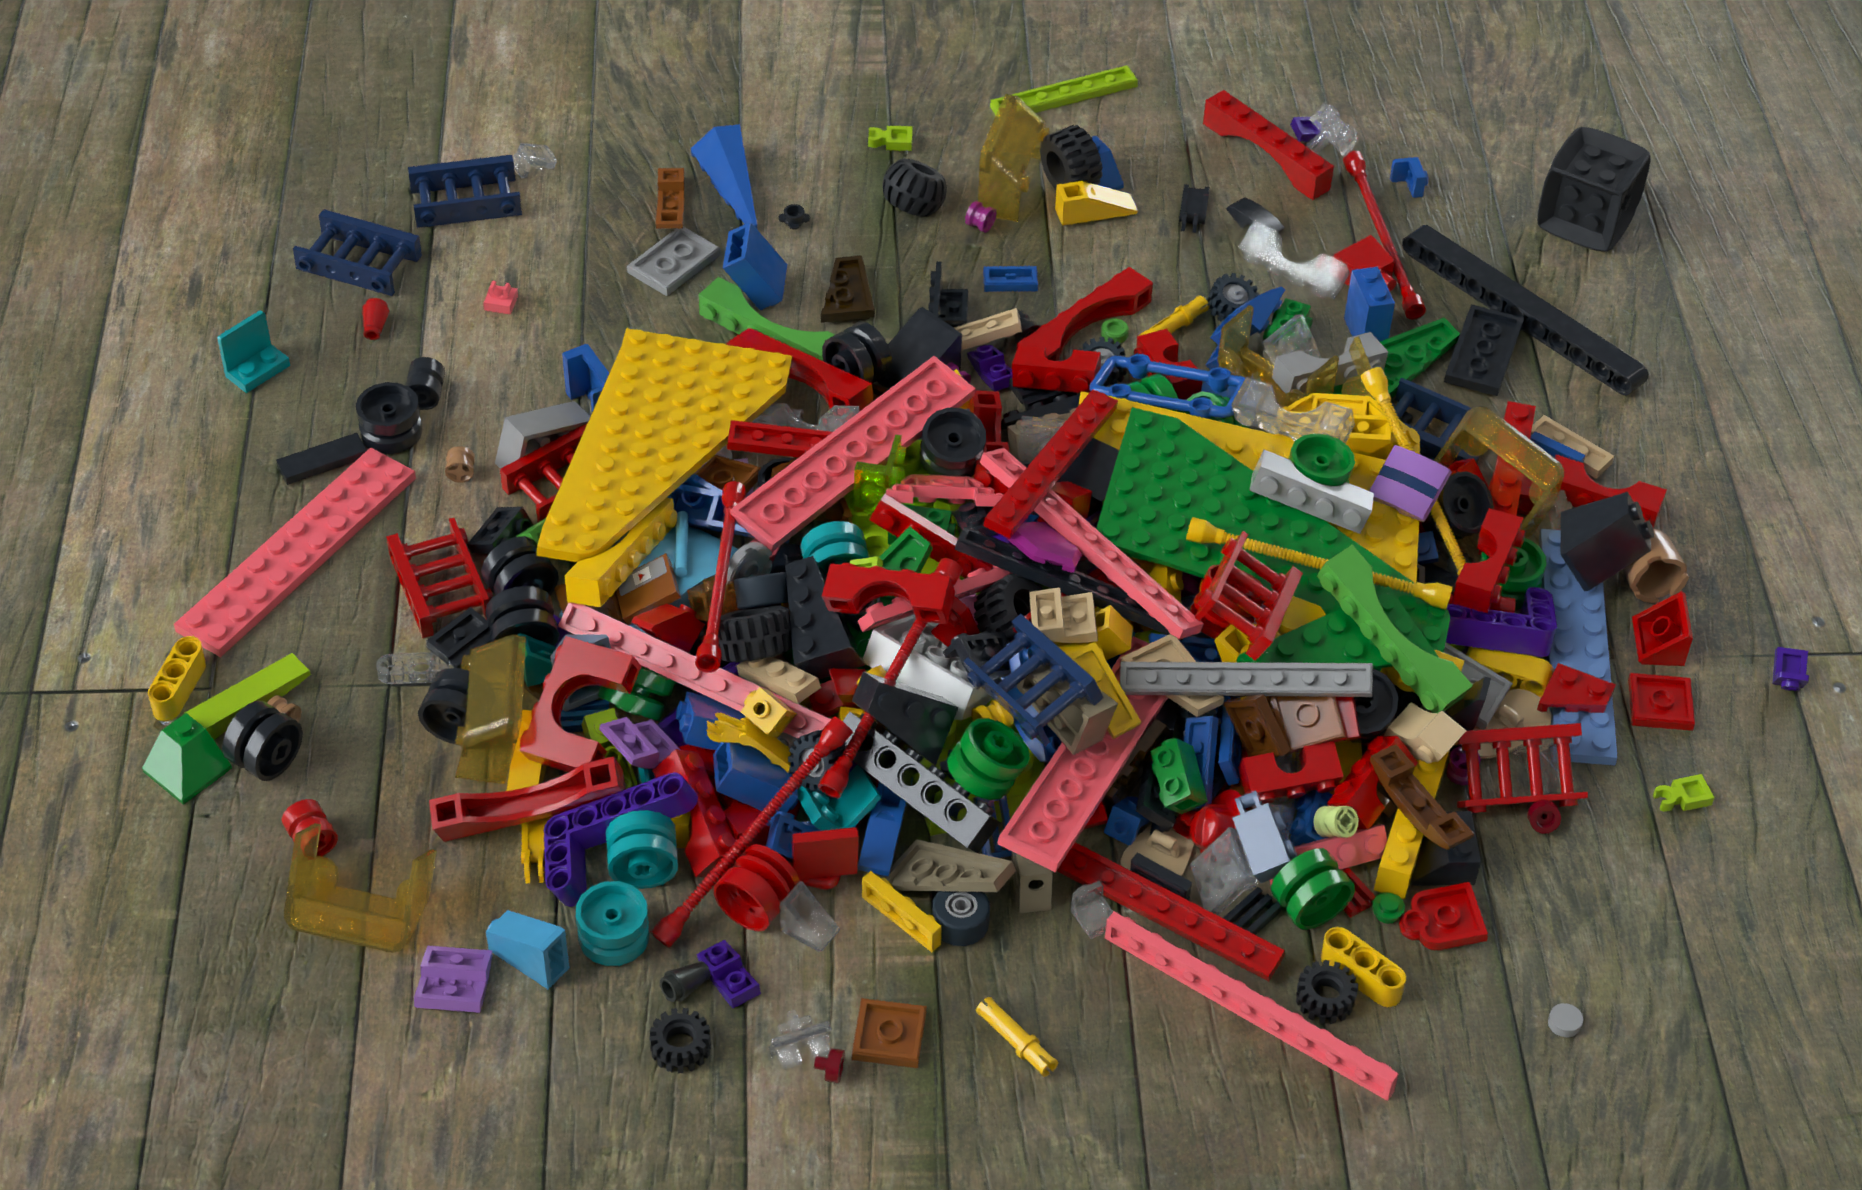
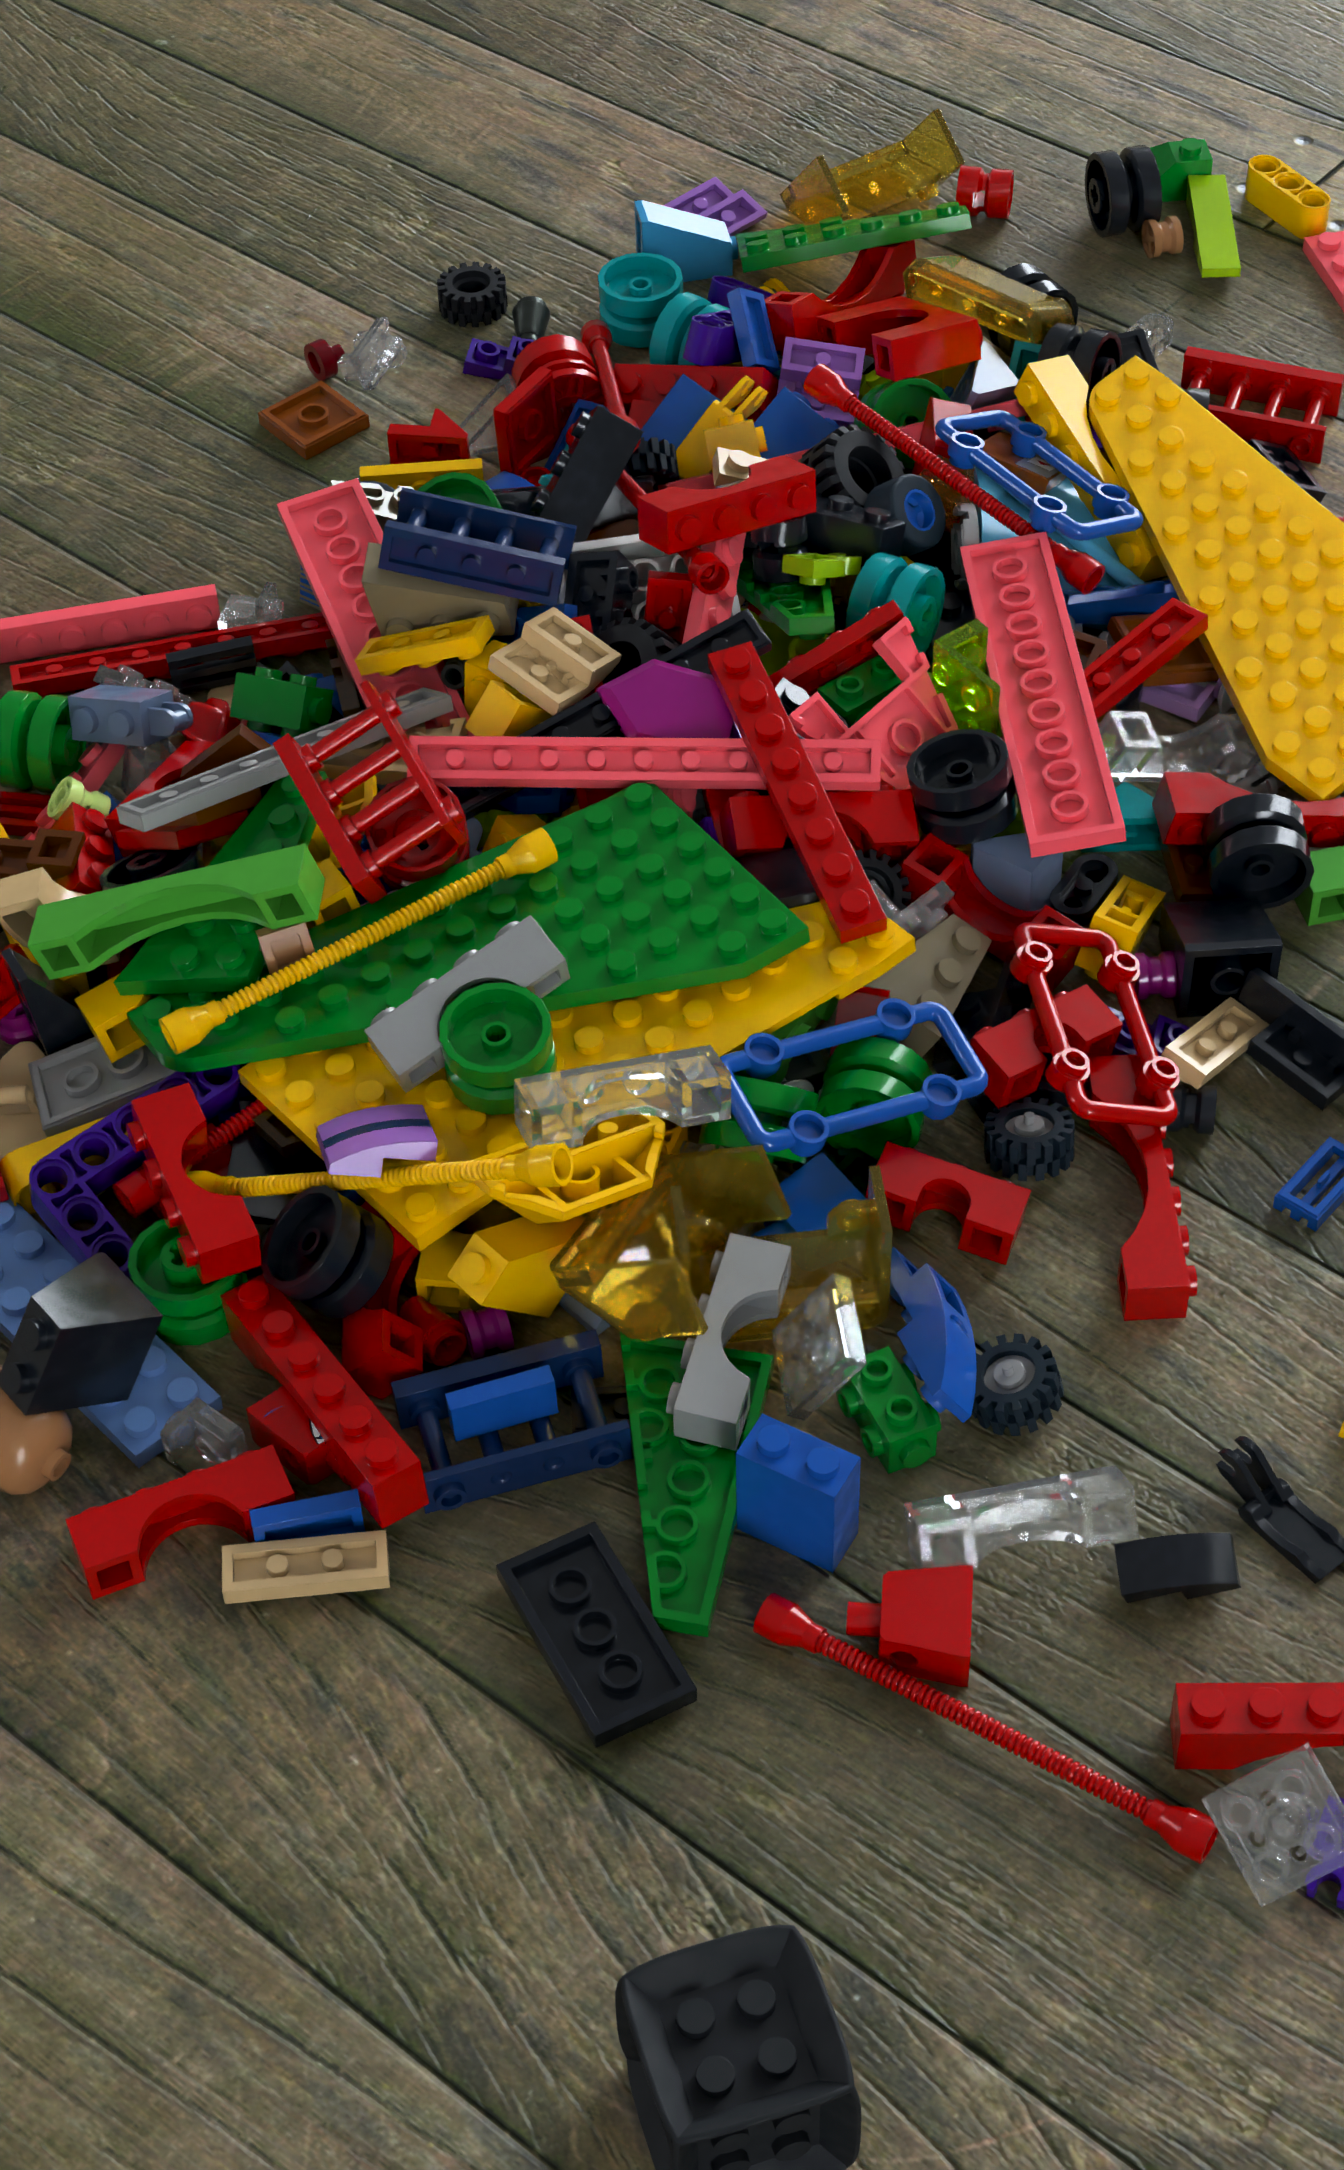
camera: 135 degrees right, 0 degrees up
yellow pin [976,997,1058,1077] -> none
bright green tile [1101,318,1129,344] -> none
yellow pin [1139,295,1209,336] -> none
blue bracket [1390,157,1428,198] -> none
black beam [1402,225,1649,395] -> none
clear yellow windscreen [1434,406,1564,538] -> none
none -> red slope [387,408,470,464]
none -> blue tile [445,1365,559,1442]
none -> blue tile [727,287,780,374]
none -> green wing [736,202,972,273]
none -> blue bar [935,410,1143,541]
none -> red bar [1009,922,1180,1127]

